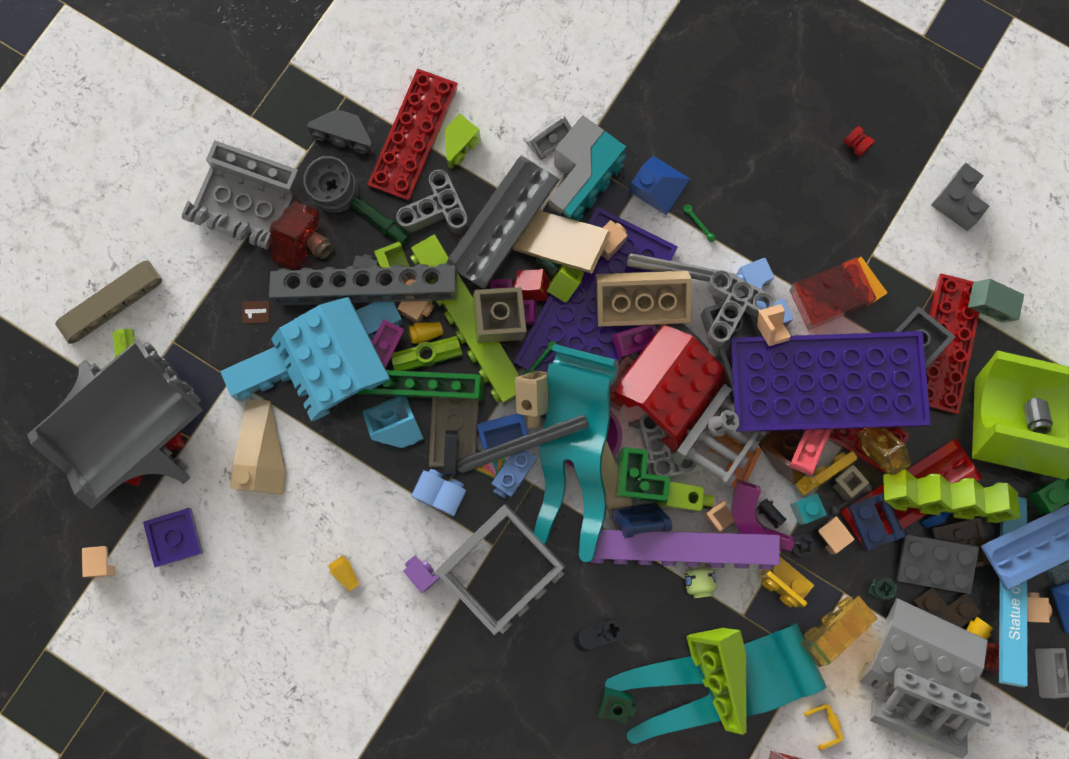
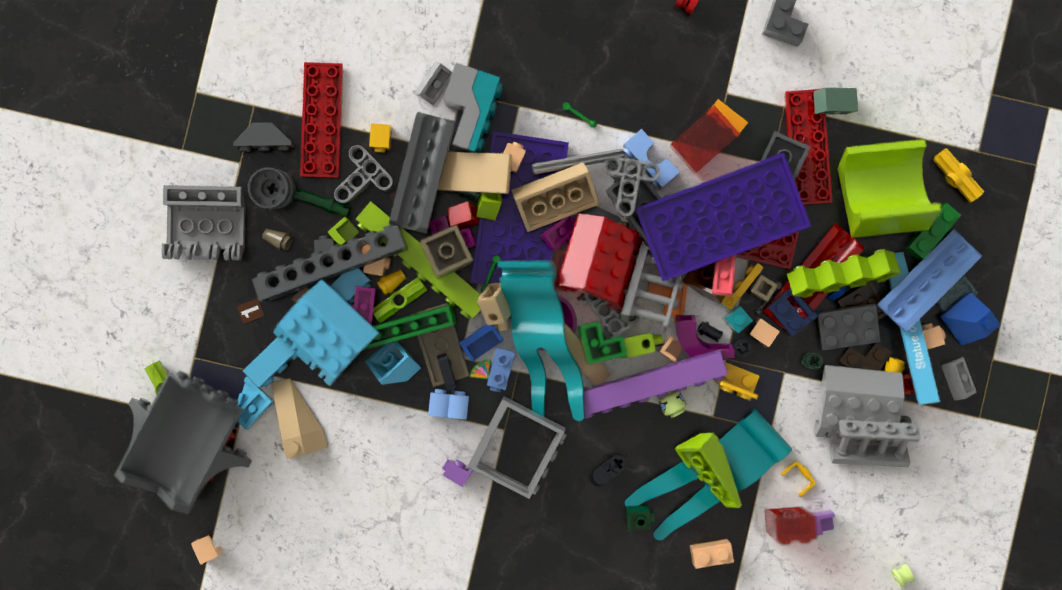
camera: 20 degrees left, 10 degrees up
dark tan beam [55,260,163,344] -> none
dark purple plate [143,508,203,568] -> none
clear red brick [269,201,319,270] -> none
yellow cone [328,555,360,592] -> none
lime slope [445,113,481,169] -> none
dark grey axle [456,415,589,473] -> none
dark blue plate [612,502,672,538] -> none
blue slope [629,156,690,215] -> none
light grey bush [708,410,739,437] -> none
light nougat panel [757,304,790,346] -> none
clear yellow brick [801,596,878,667] -> none
clear yellow brick [858,428,911,476] -> none
dark grey brick [1023,398,1053,434] -> none
none -> medium azure wing [237,376,274,430]
none -> yellow brick [369,123,392,153]

